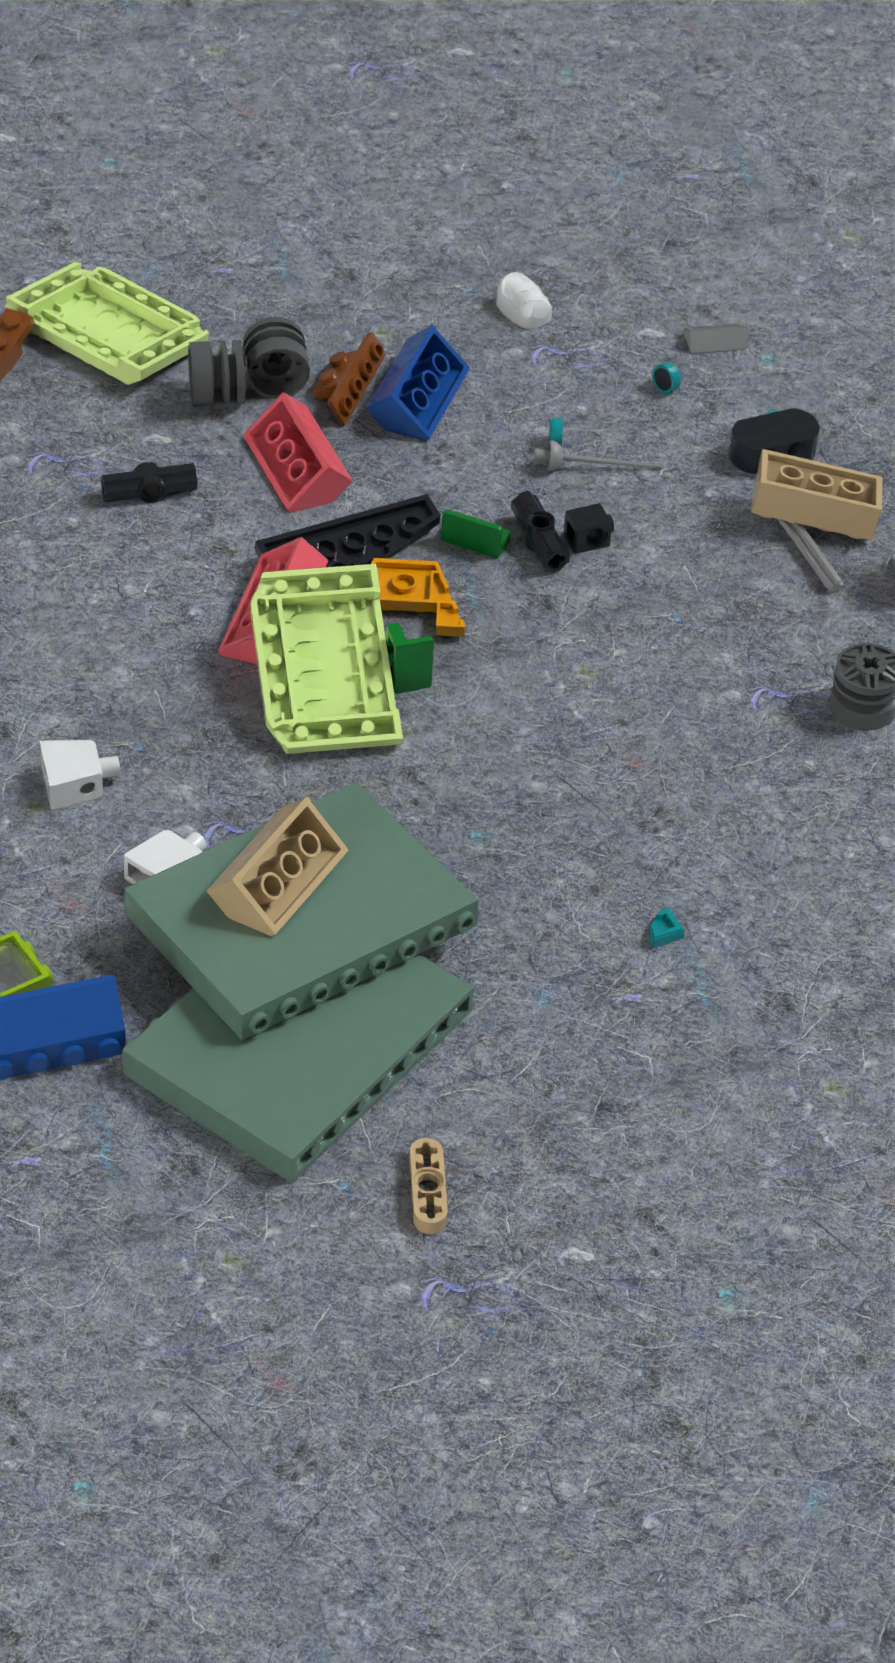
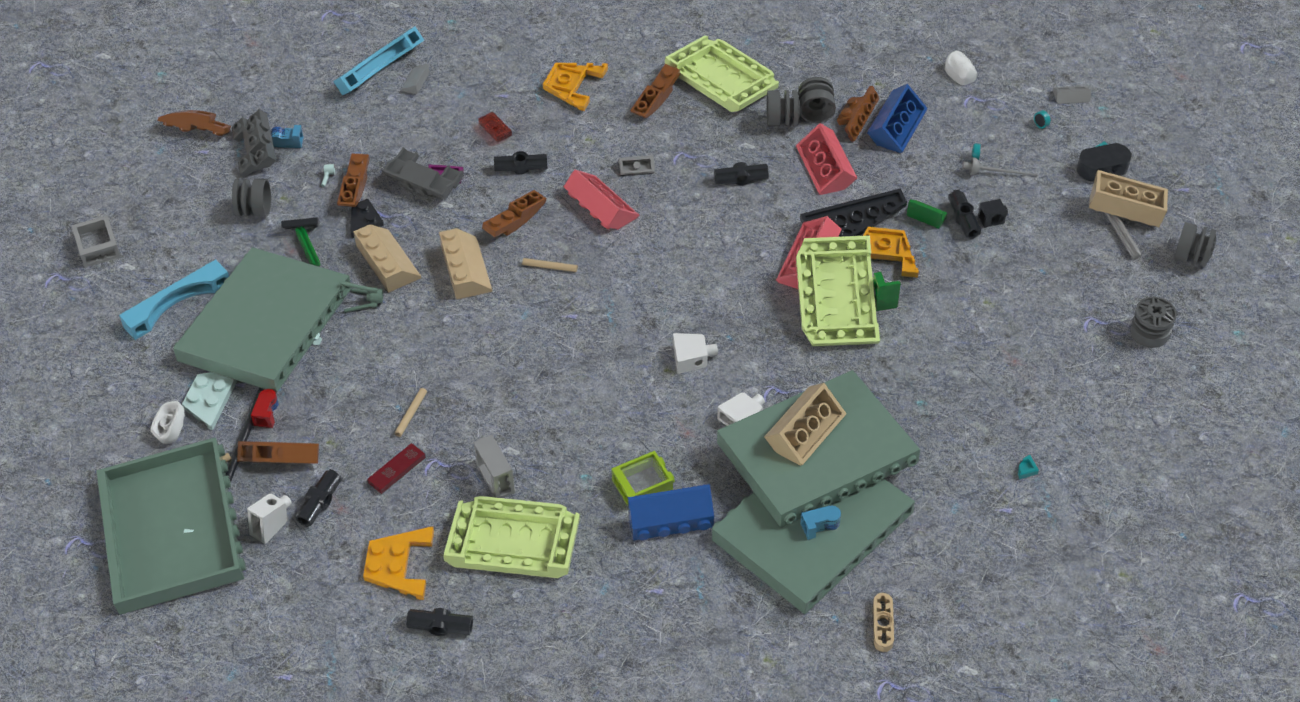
camera: 10 degrees right, 5 degrees up
none -> dark azure leg [800,505,841,540]

